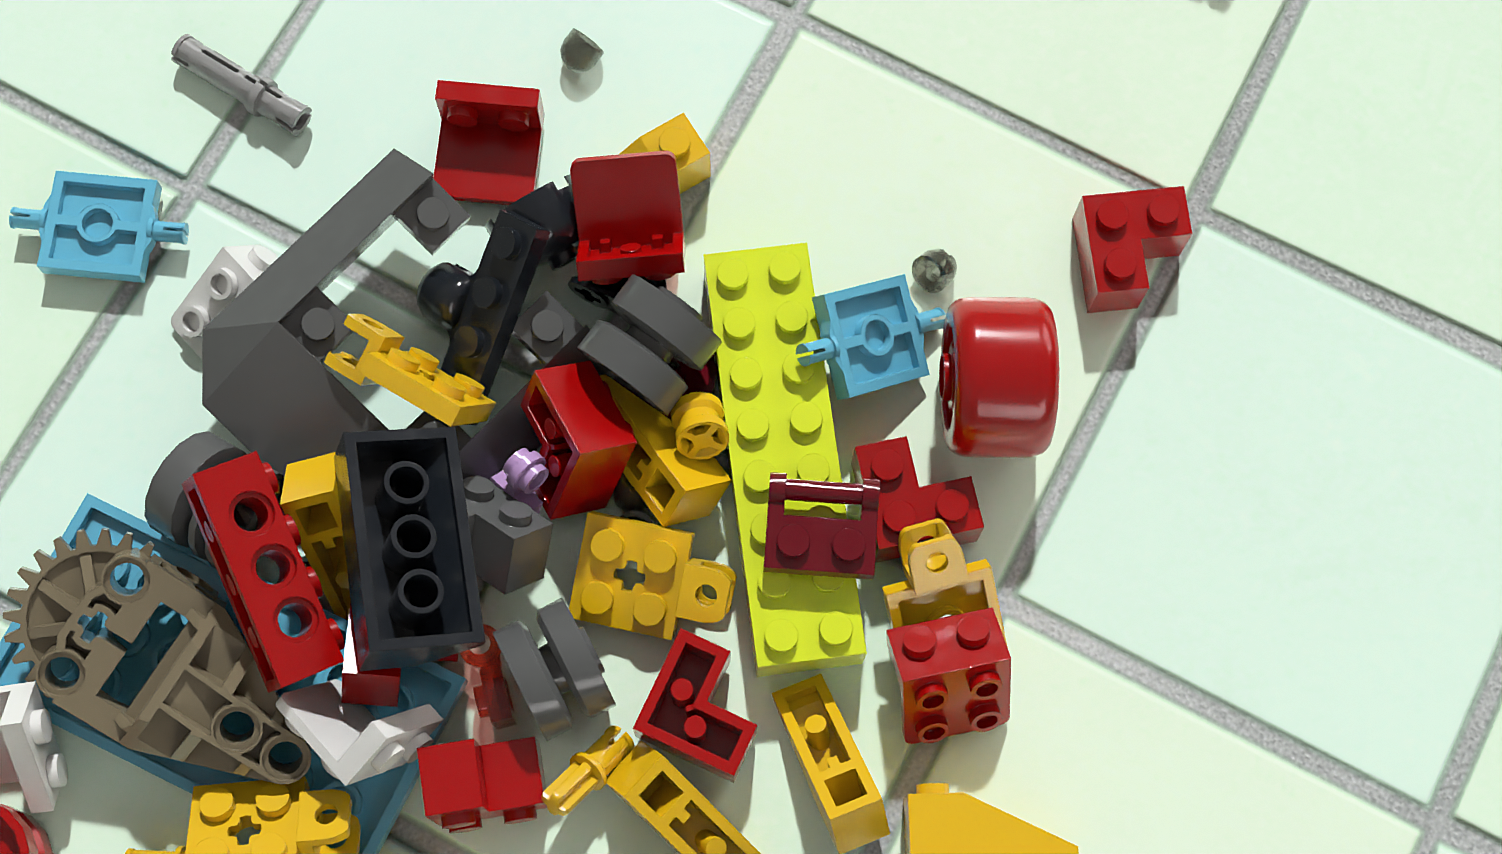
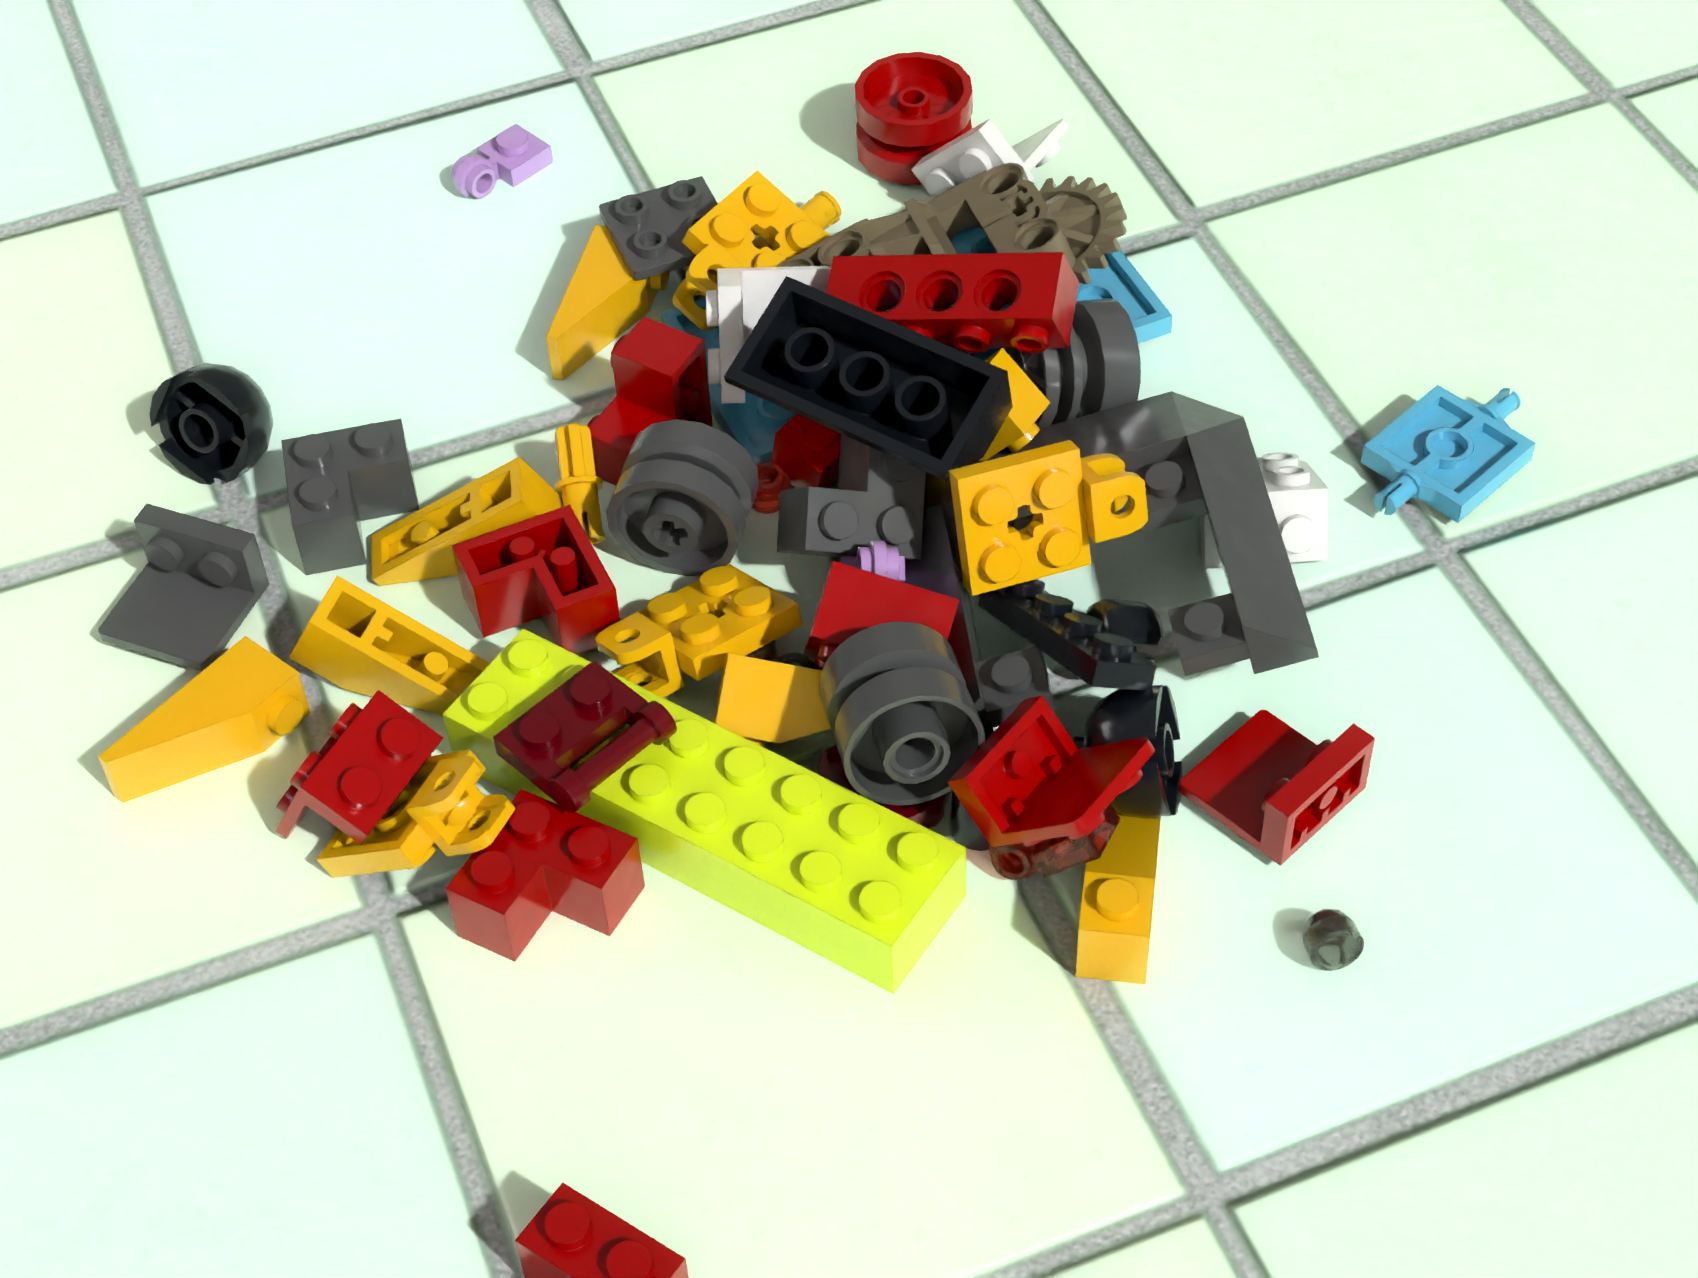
camera: 135 degrees right, 25 degrees down
light grey pin [171,34,312,136] -> none
yellow wheel [671,392,729,460] -> none
medium azure plate [796,274,946,400] -> none
clear smoke hinge [912,248,957,293] -> none
red wheel [939,297,1060,458] -> none

